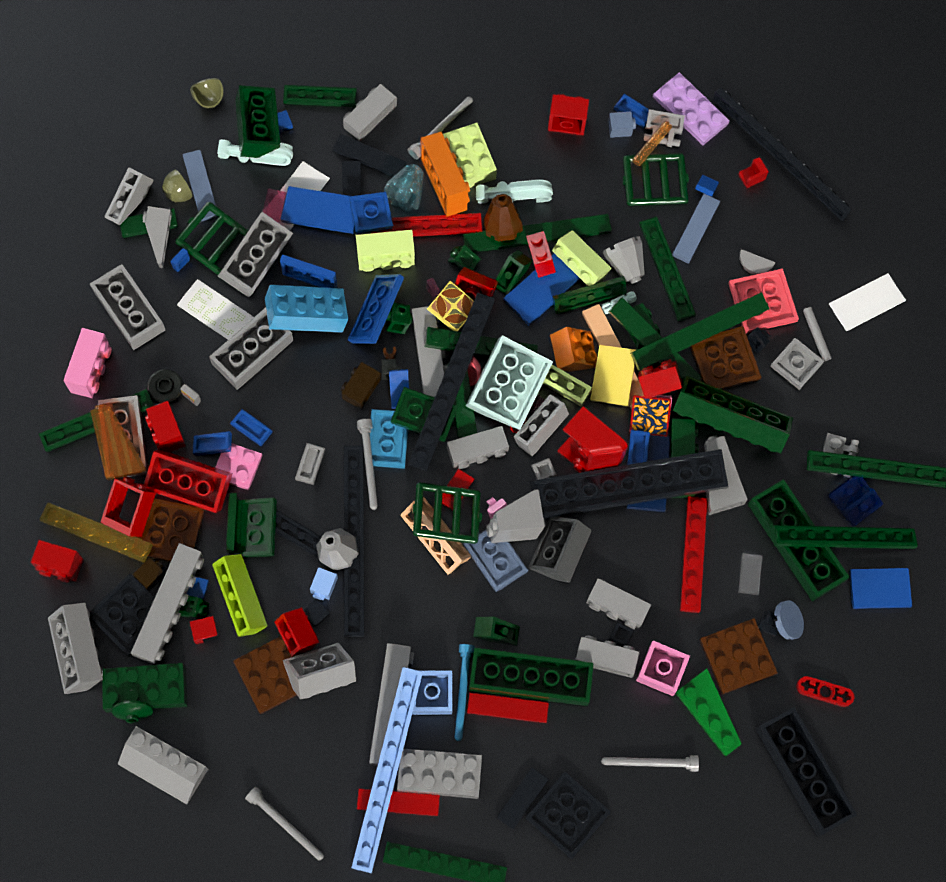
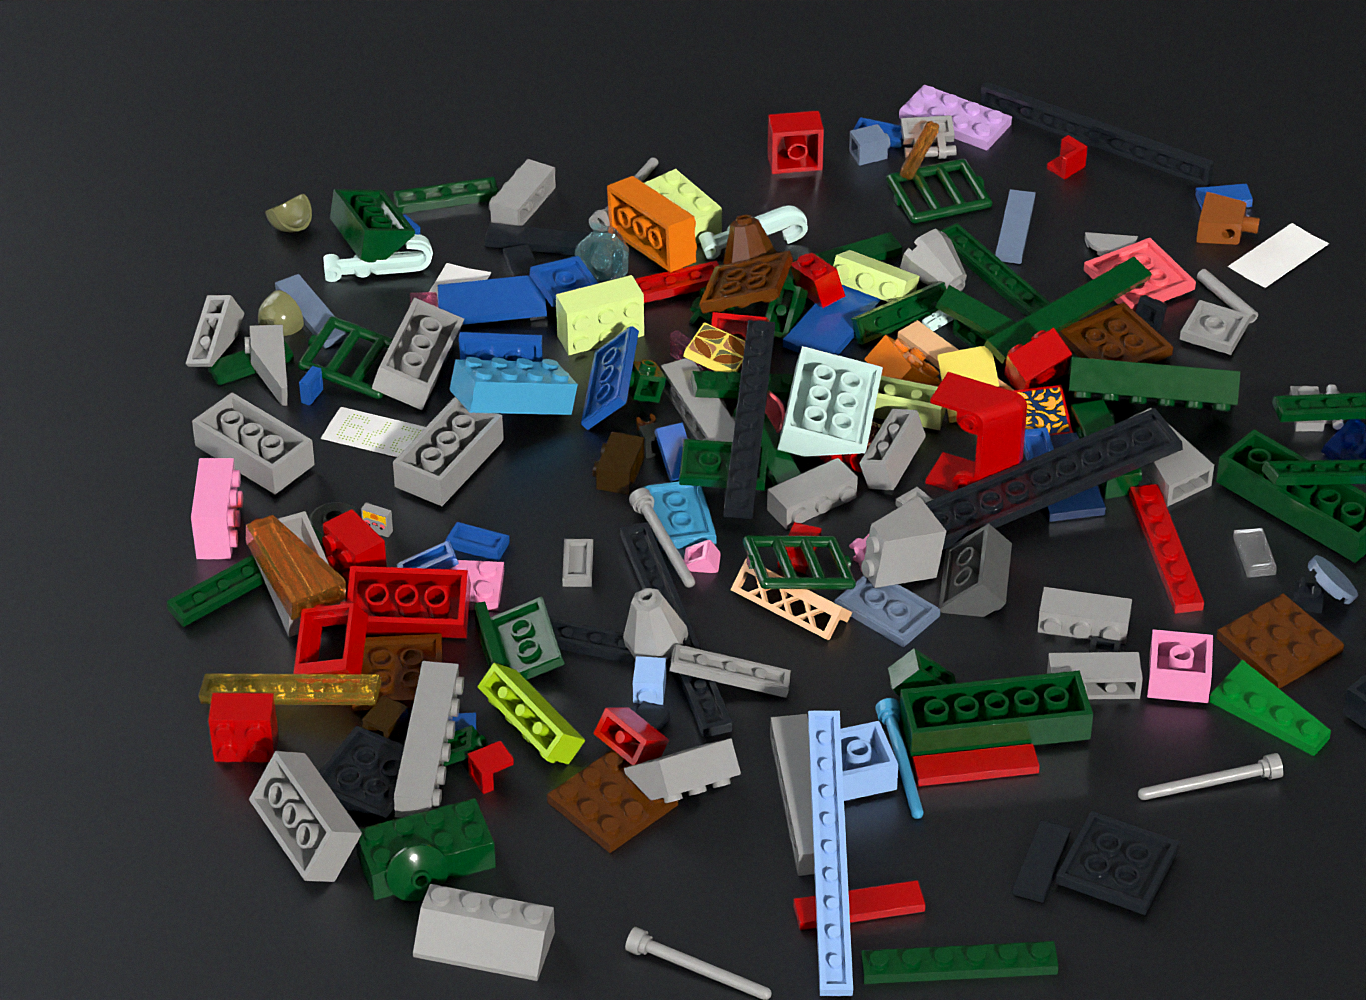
camera: 10 degrees left, 30 degrees down
light grey brick [397,749,482,799] -> none
blue tile [695,175,719,197] -> none
none -> light grey tile [669,644,791,698]
none -> bright pink slope [684,540,721,573]
none -> reddish brown plate [699,250,793,313]
none -> blue tile [1195,184,1253,211]
none -> dark orange torso [1196,192,1260,245]

